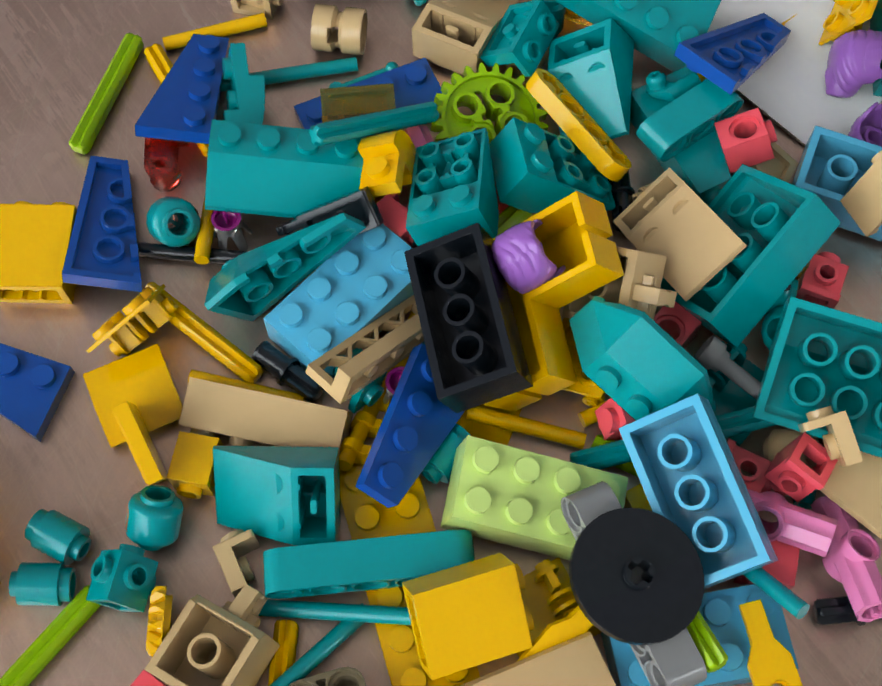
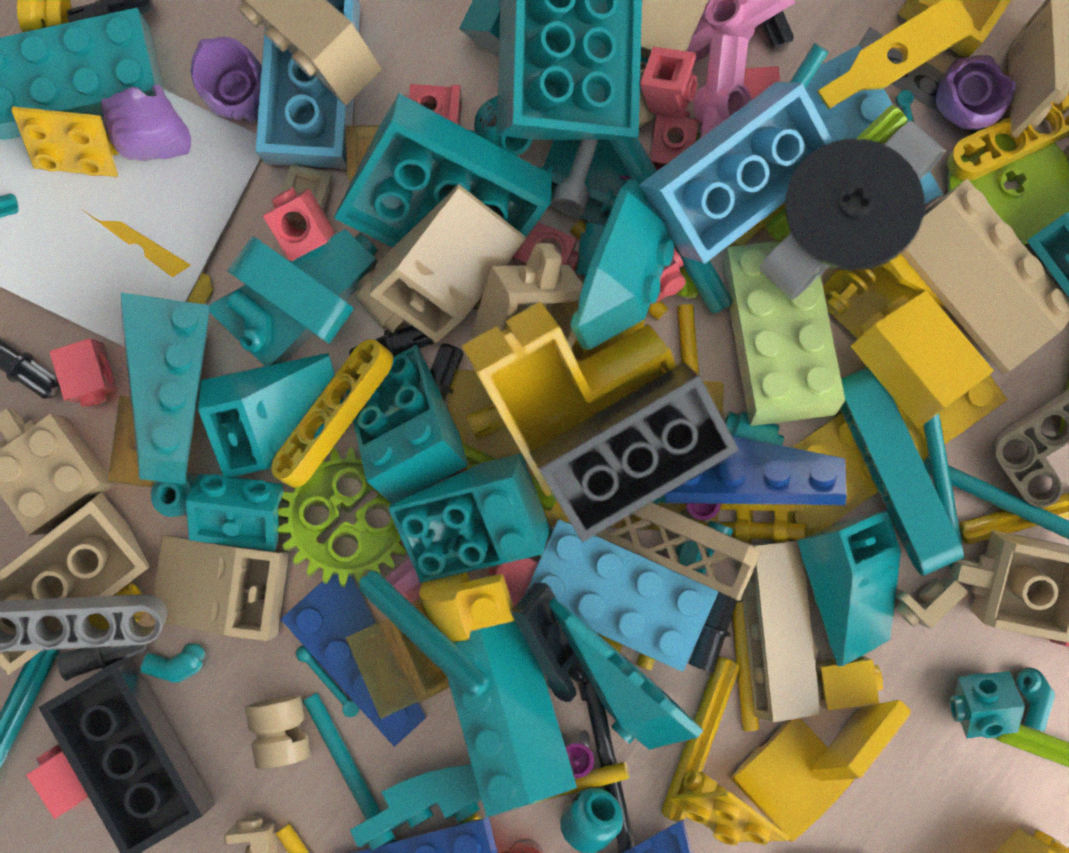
camera: 105 degrees left, 20 degrees up
teal brick [9,562,77,606] -> none
teal brick [24,509,92,565] -> none
teal head [125,485,184,551] -> none
yellow gear [146,585,173,657] -> none
medium lavender hair [491,219,566,294] -> none
blue wing [674,13,791,95] -> none
tan bracket [798,405,864,466] -> none
none -> teal arm [1016,667,1055,732]

